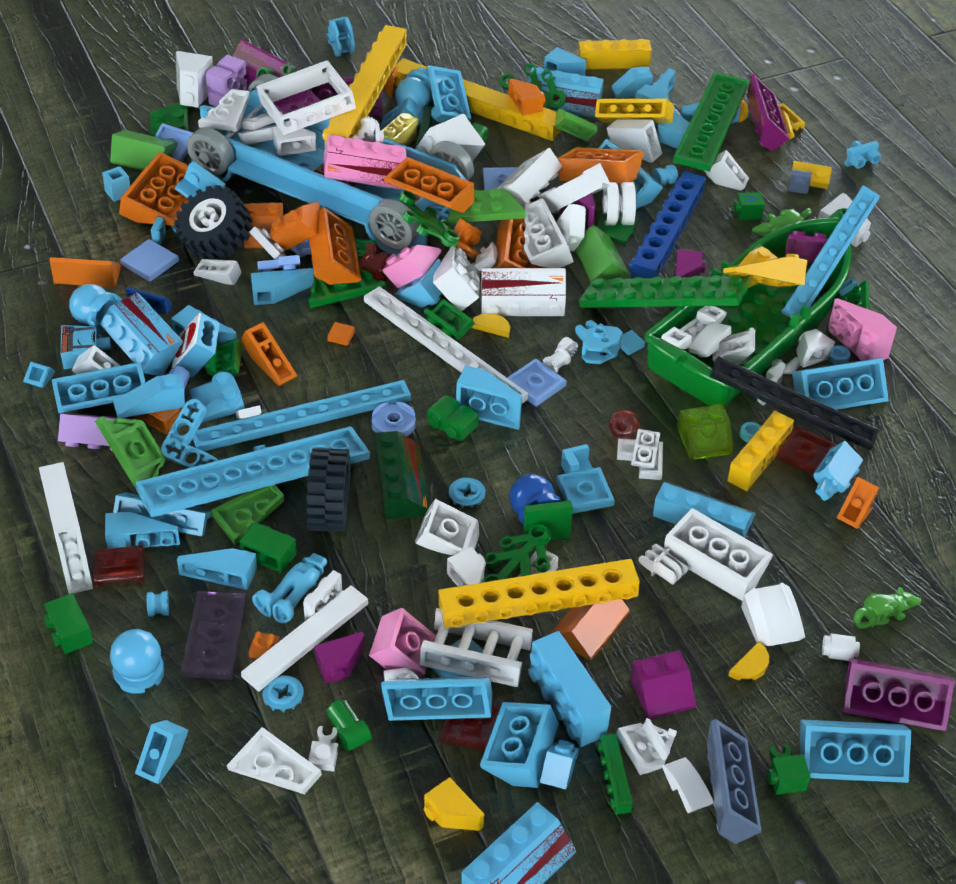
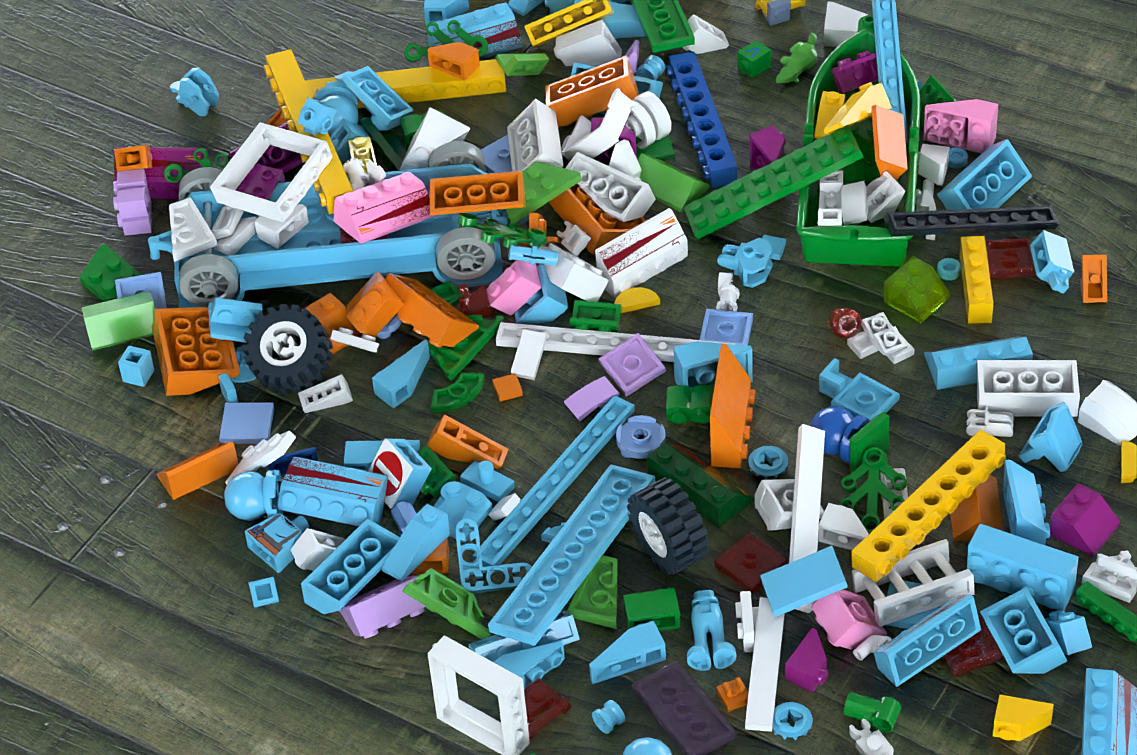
camera: 30 degrees left, 0 degrees up
white slope [176,51,213,107] -> none
light blue plate [257,255,300,272] -> none
none -> orange slope [114,145,152,172]
none -> white wing [225,431,296,484]
none -> medium azure brick [297,98,337,136]
none -> green tile [431,373,485,413]
none -> medium azure tile [460,461,515,502]
none -> medium azure pin [509,245,558,266]
none -> white tile [511,329,547,380]
none -> lavender slope [564,376,620,421]
none -> lavender tile [599,333,666,397]
none -> lavender slope [624,40,640,74]
none -> orange slope [710,344,756,469]
none -> clear red plate [715,532,787,594]
none -> medium azure tile [760,546,848,617]
none -> white tile [789,424,825,613]
none -> slope [871,105,908,180]
none -> medium azure slope [1002,460,1050,545]
none -> medium azure piece [1018,402,1082,472]

